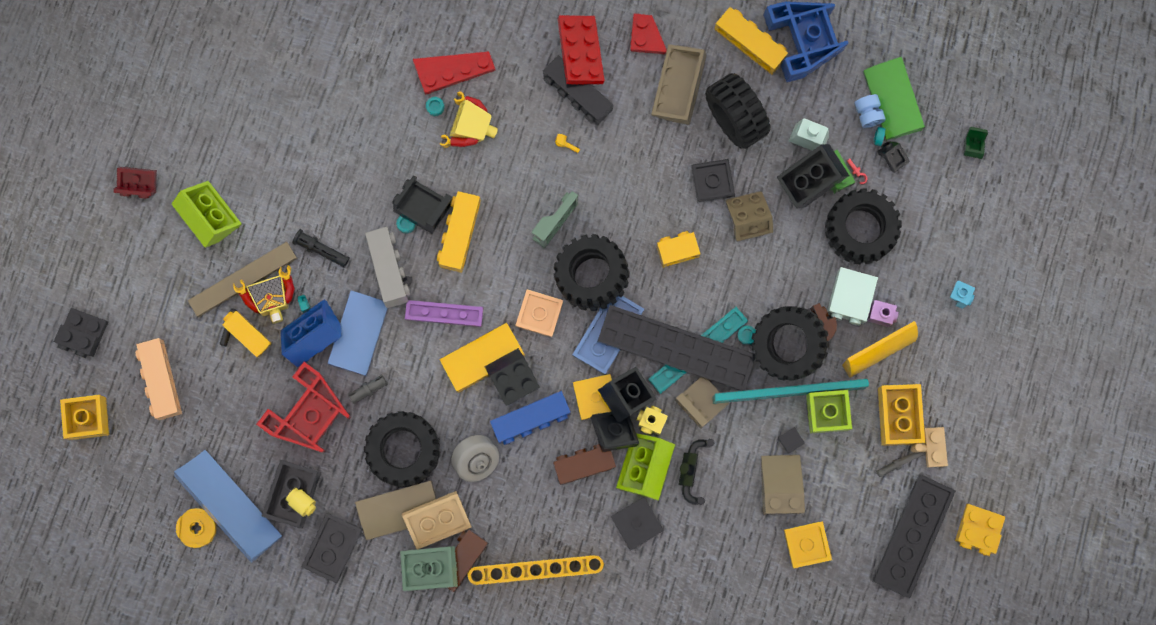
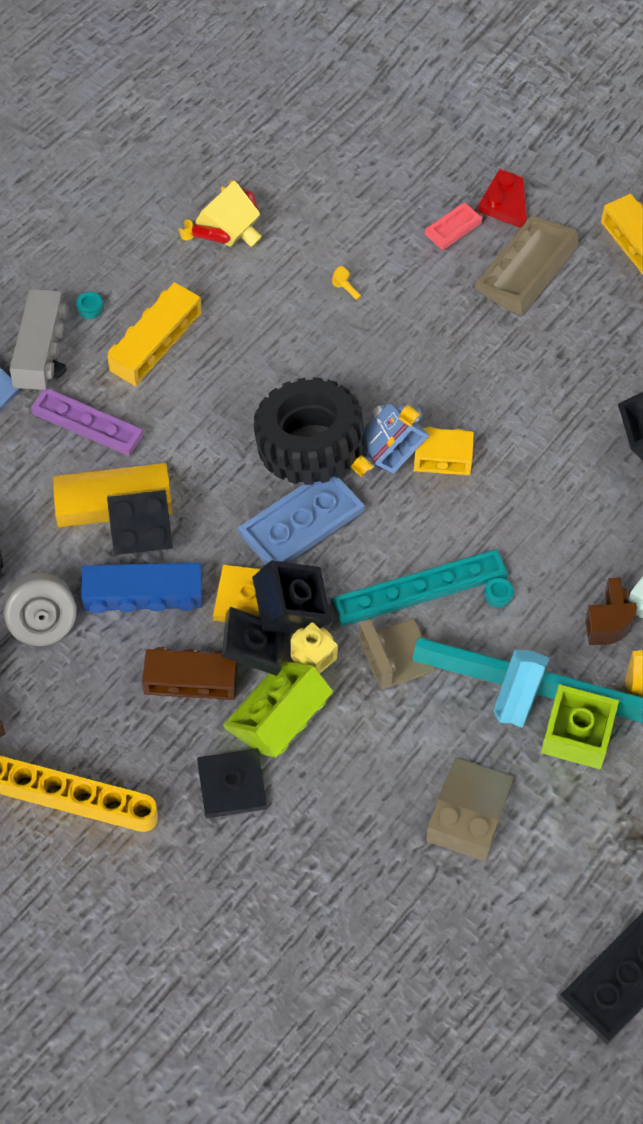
camera: 20 degrees right, 20 degrees down
black panel [392,175,453,234] -> none
red wing [413,51,496,95] -> none
teal tile [426,97,445,116] -> none
light nougat plate [515,289,563,337] -> none
sand green piece [531,191,578,249] -> none
black brick [543,55,613,125] -> none
red plate [557,15,605,84] -> none
black plate [597,305,756,391] -> none
black piece [679,439,715,505] -> none
black plate [691,159,735,203] -> none
black tyre [705,73,771,149] -> none
dark tan bracket [726,191,773,241] -> none
black tyre [751,306,829,381] -> none
black tile [778,427,805,454] -> none
yellow plate [784,521,832,568] -> none
none -> medium blue torso [351,404,429,477]
none -> coral plate [425,202,482,251]
none -> medium azure piece [493,650,550,728]

